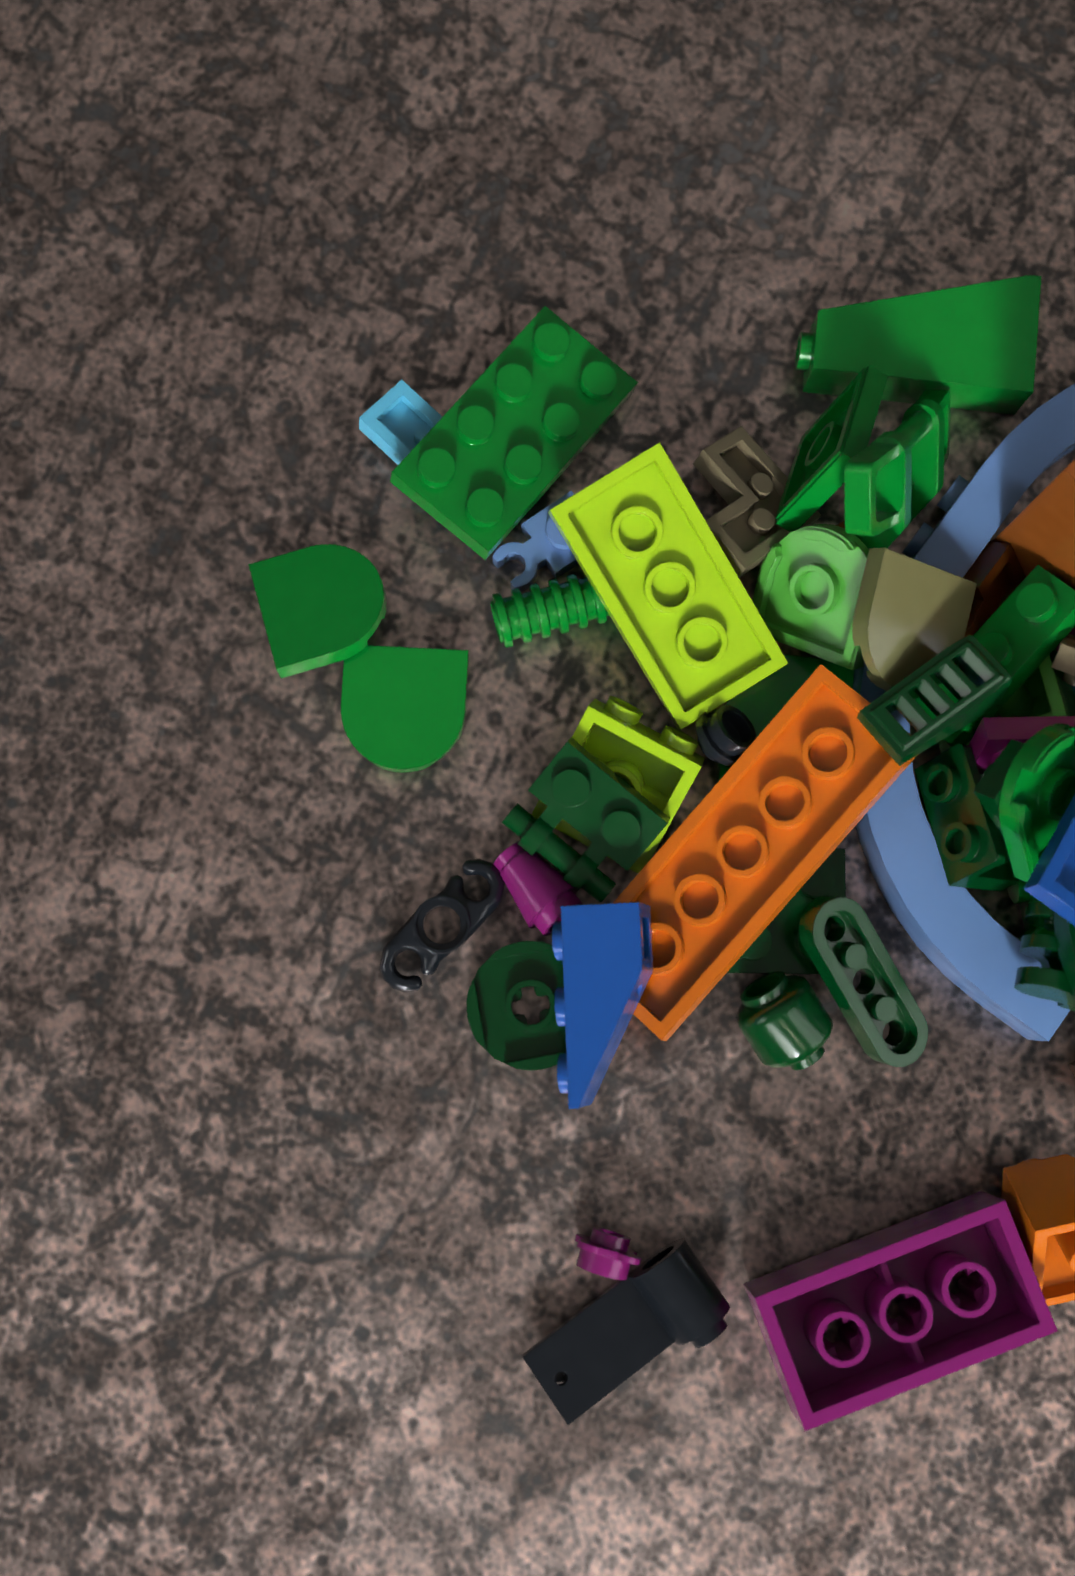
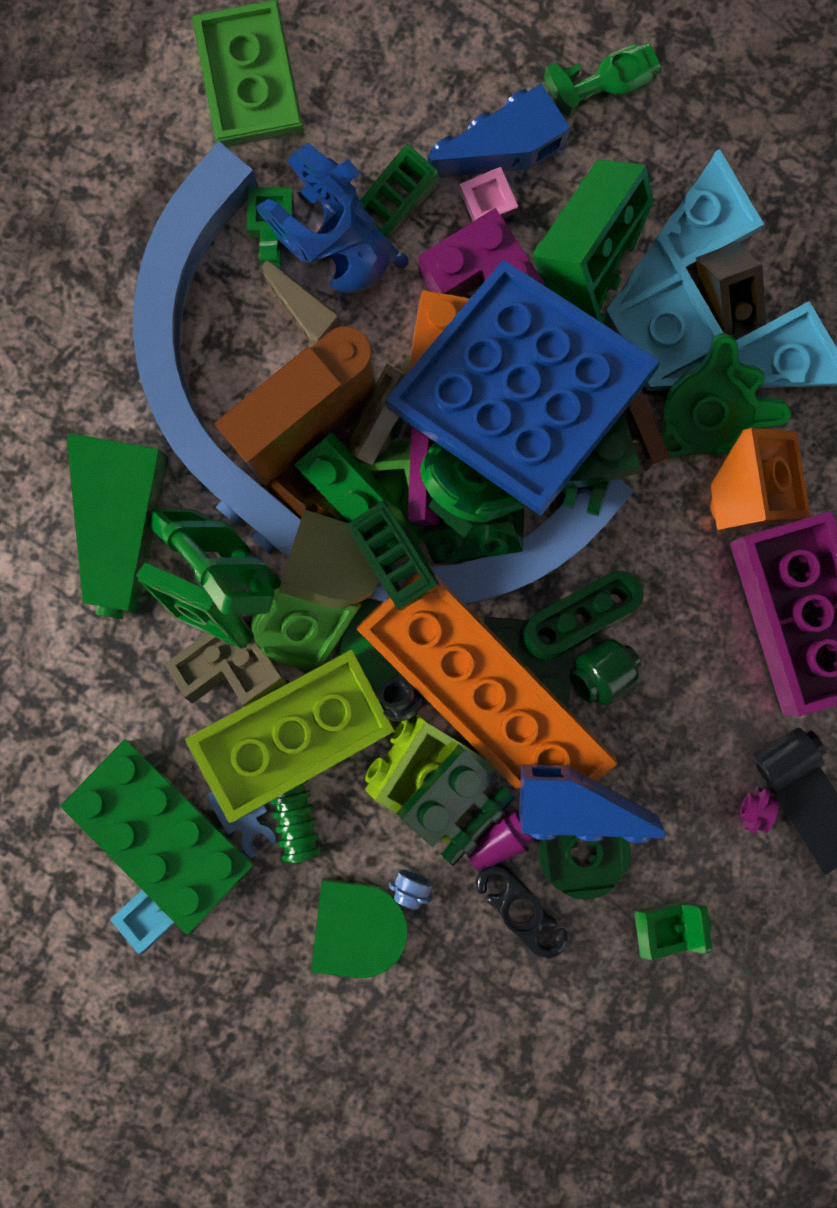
camera: 80 degrees left, 5 degrees up
green tile [248,544,387,679] -> none
none -> medium blue plate [389,869,433,909]
none -> green bracket [634,901,713,960]

